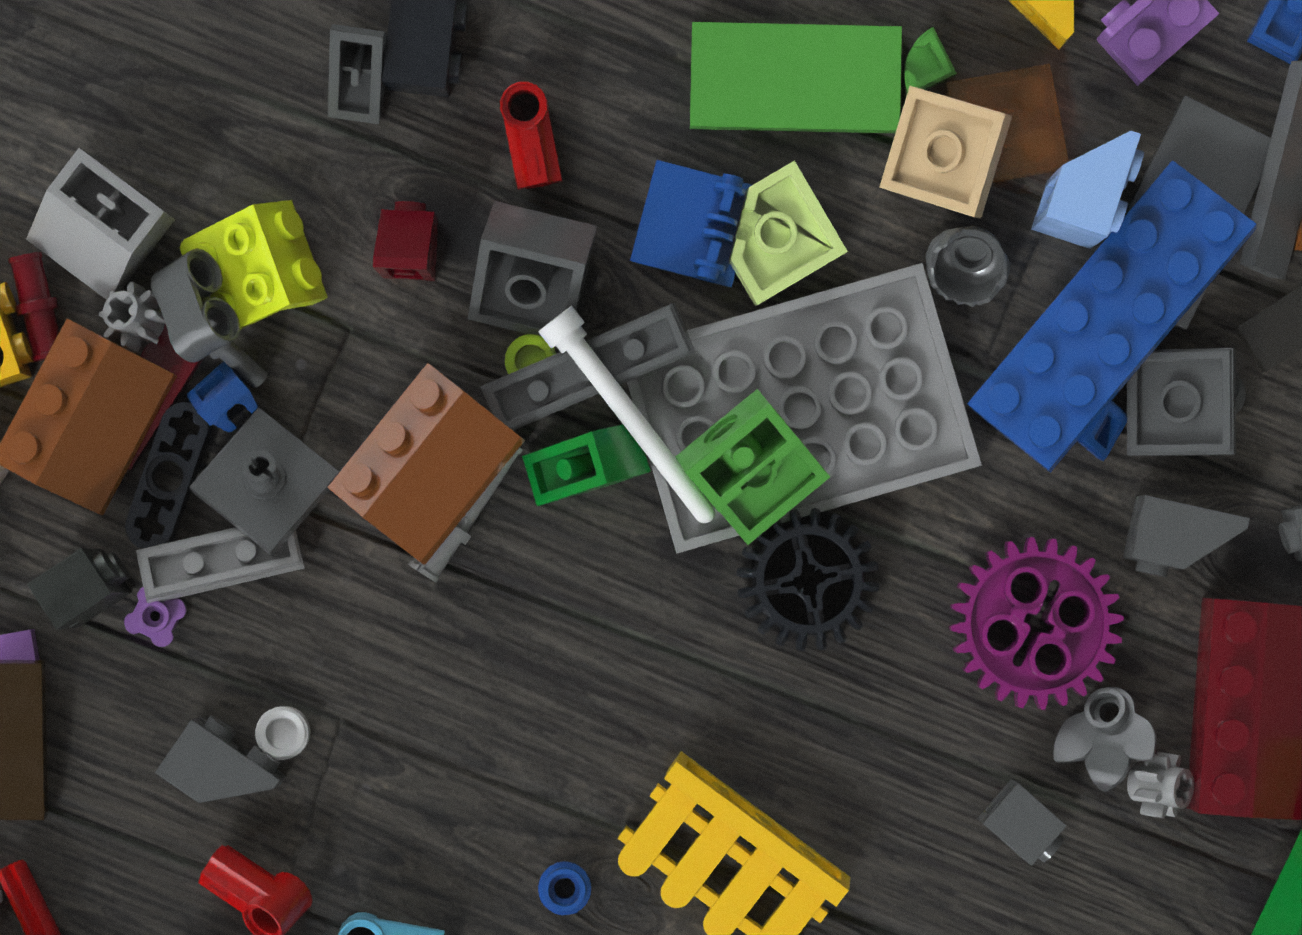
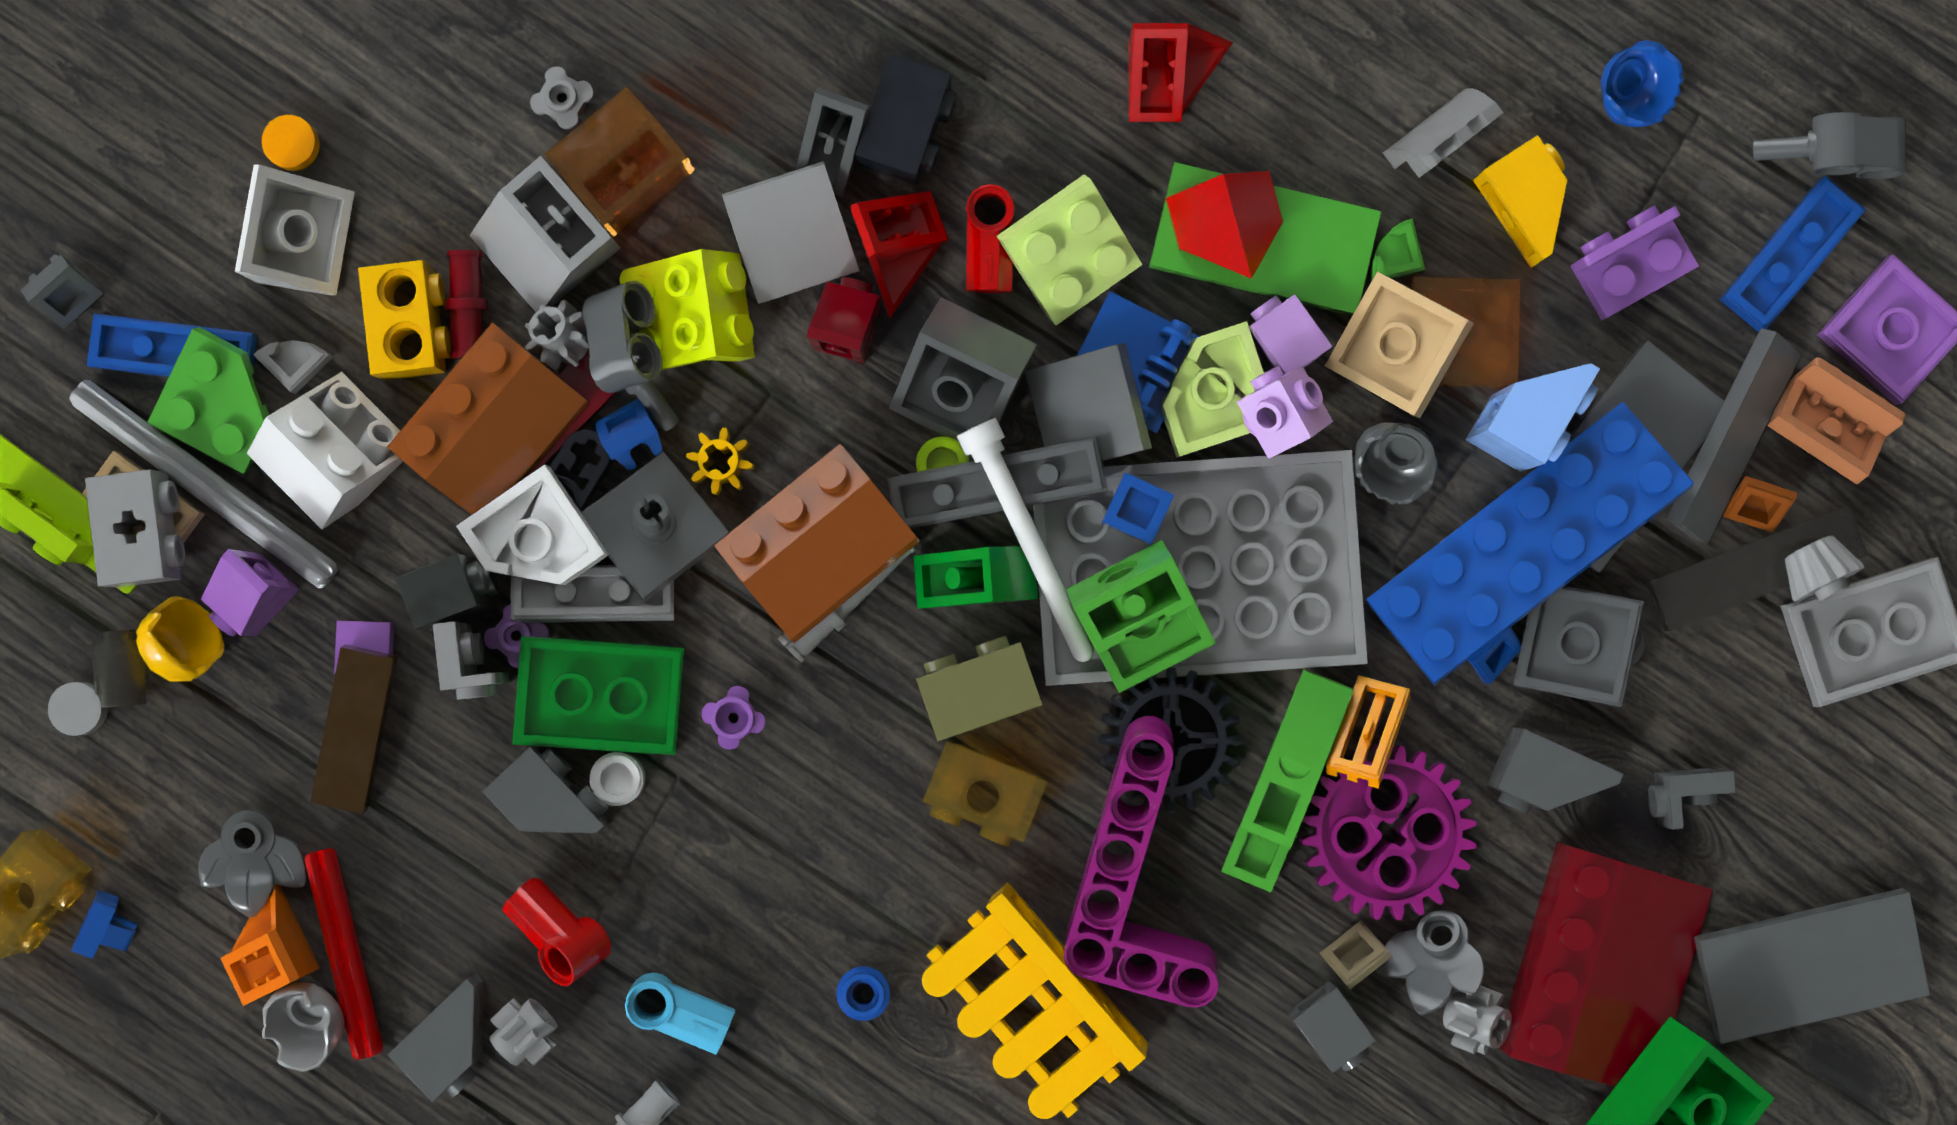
camera: 10 degrees right, 0 degrees up
none -> light grey bracket [433,622,510,700]
none -> white plate [456,465,609,585]
none -> green tile [512,636,684,755]
none -> light grey plate [530,66,594,129]
none -> clear orange slope [544,87,694,237]
none -> yellow gear [686,427,755,495]
none -> medium lavender plate [702,686,765,750]
none -> light grey slope [722,161,859,304]
none -> red slope [850,191,949,318]
none -> olive brick [916,636,1042,741]
none -> clear yellow brick [923,739,1048,847]
none -> yellowish green plate [996,175,1142,325]
none -> dark grey tile [1025,343,1152,461]
none -> magenta beam [1064,716,1218,1008]
none -> blue plate [1101,472,1174,545]
none -> red slope [1166,171,1283,279]
none -> bright green slope [1221,668,1354,892]
none -> lavender brick [1237,365,1333,459]
none -> lavender brick [1249,294,1332,374]
none -> dark tan slope [1320,920,1392,989]
none -> light orange tile [1326,675,1410,789]

